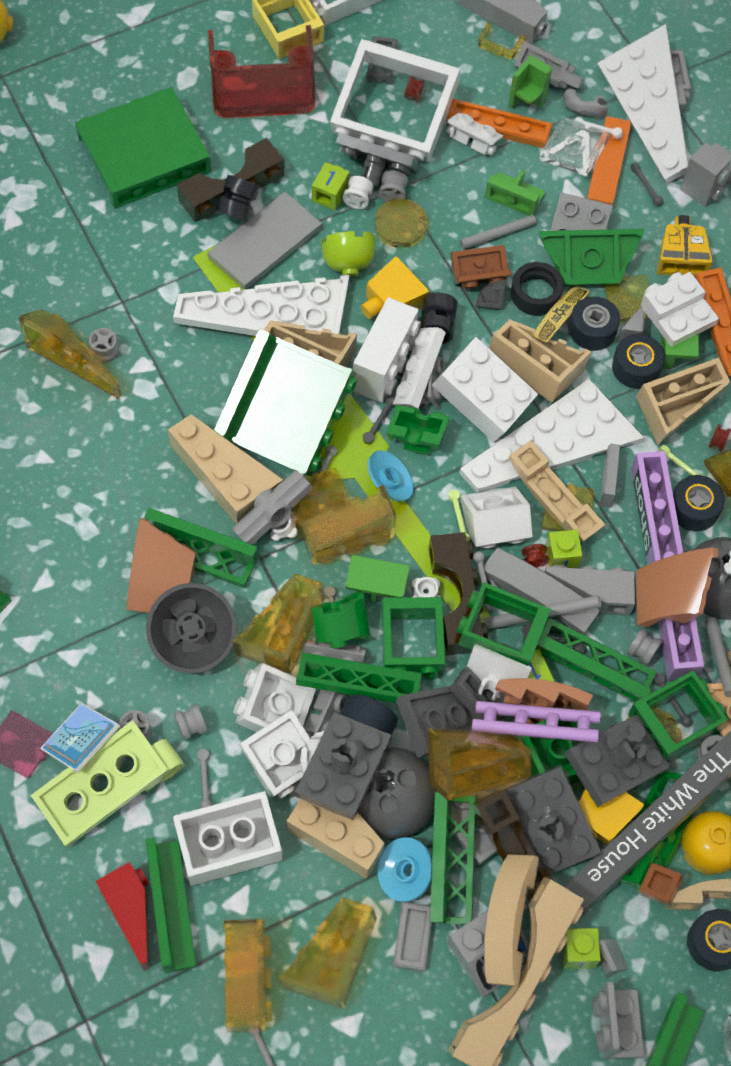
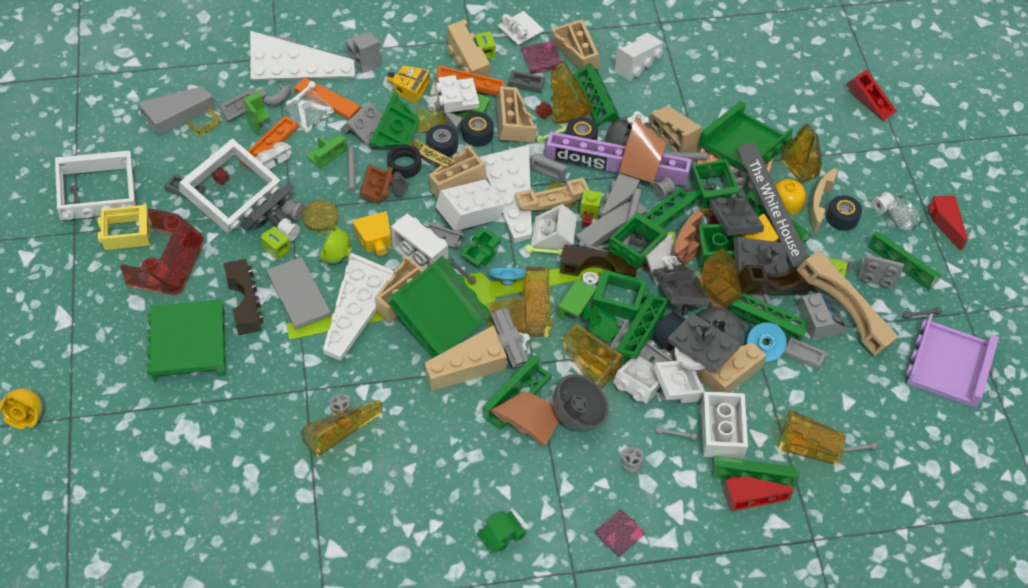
camera: 70 degrees left, 10 degrees down
yellowish green hinge [31,720,185,847] -> none
piece [40,703,120,773] -> none
light grey wheel [174,704,207,741] -> none
black wheel [216,175,260,222] -> none
clear yellow wedge [277,897,377,1009] -> none
white plate [393,327,446,409] -> none
black wheel [418,292,458,344] -> none
lavender bar [472,701,601,742] -> none
tan slope [484,854,539,987] -> none
dark grey hinge [630,162,663,206] -> none
dark orange tile [639,863,683,907] -> none

